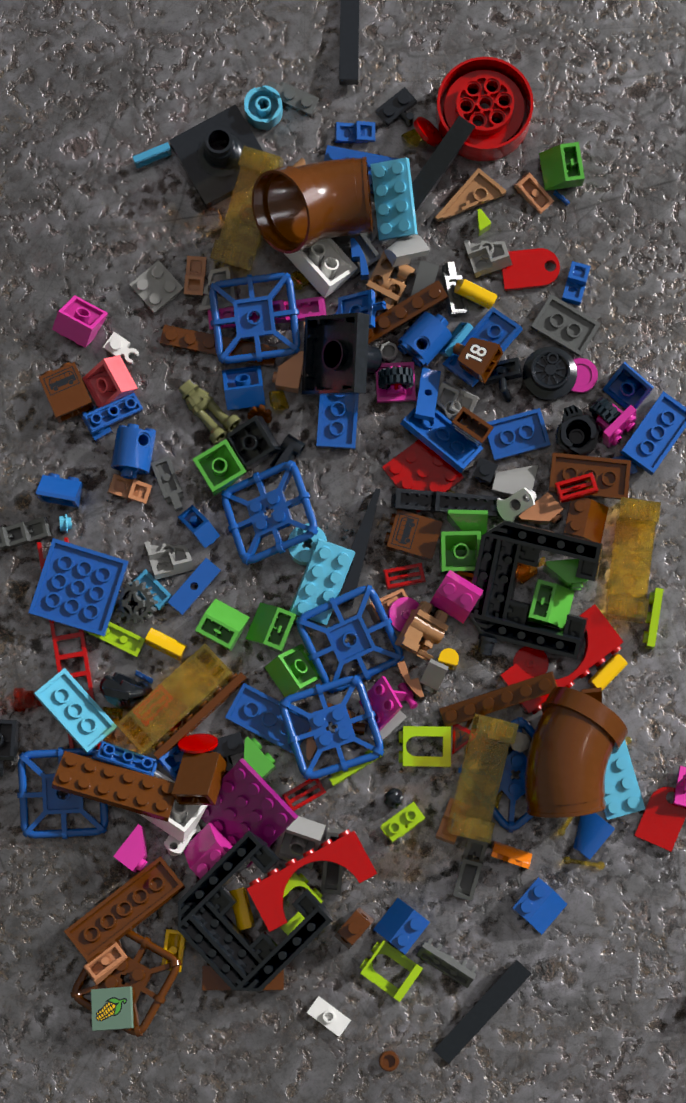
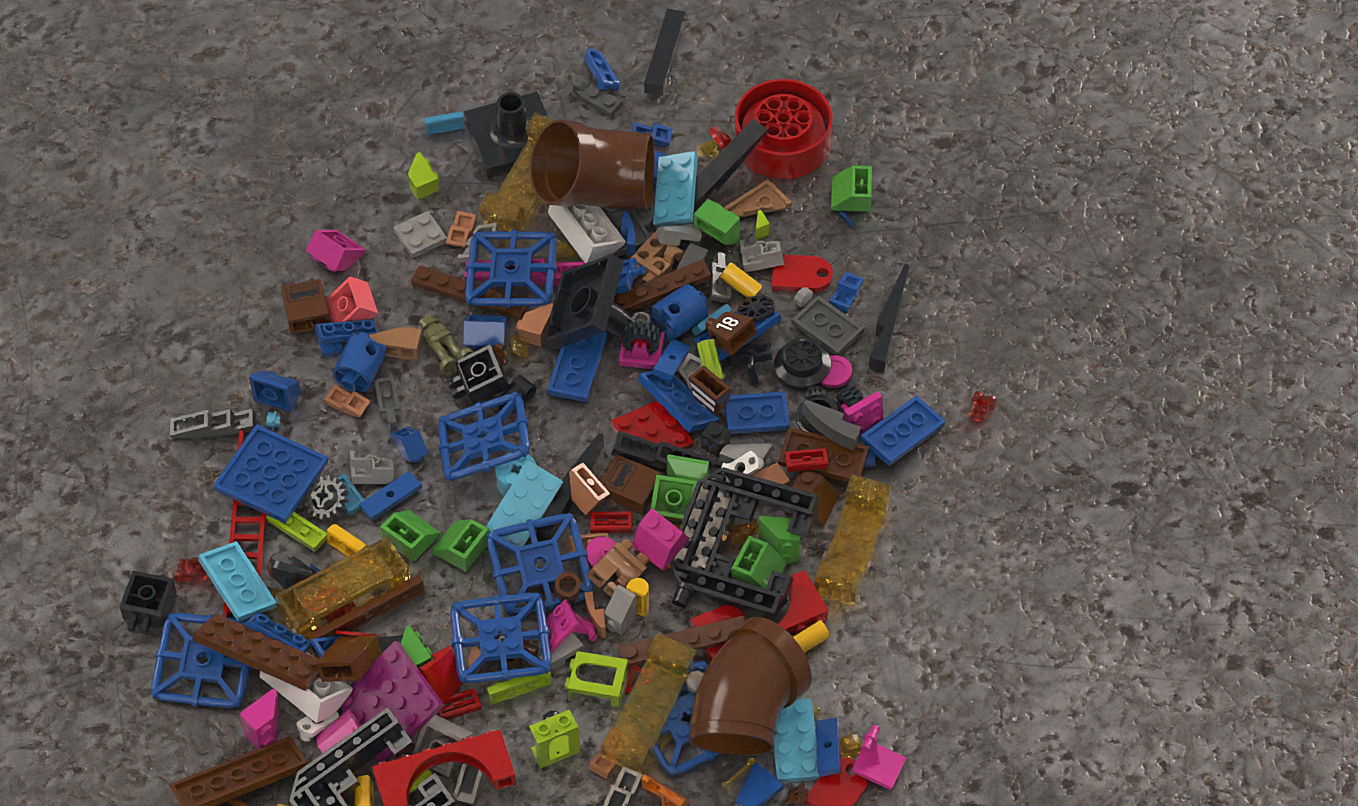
camera: 10 degrees right, 25 degrees down
white plate [103,332,139,364] -> none
bright green slope [193,439,247,496] -> none
blue plate [225,683,310,755] -> none
medium azure brick [244,85,283,131] -> none
bright green slope [265,644,320,697] -> none
black plate [375,87,417,127] -> none
nougat slope [513,172,554,214] -> none
blue slope [602,362,654,410] -> none
lime plate [642,588,664,649] -> none
none -> medium nougat slope [369,327,423,361]
none -> lime slope [408,152,440,199]
none -> red slope [419,645,462,702]
none -> reddish brown piece [555,572,580,603]
none -> nougat slope [569,463,610,515]
none -> blue plate [583,49,620,91]
none -> bright green slope [694,199,740,245]
none -> lime axle [697,339,724,380]
none -> black wheel [737,295,775,322]
none -> reddish brown plate [785,782,809,806]
none -> light grey tile [794,287,813,307]
none -> dark grey slope [802,400,861,450]
none -> blue tile [816,717,841,777]
none -> clear yellow slope [840,732,862,758]
none -> black slope [869,264,909,373]

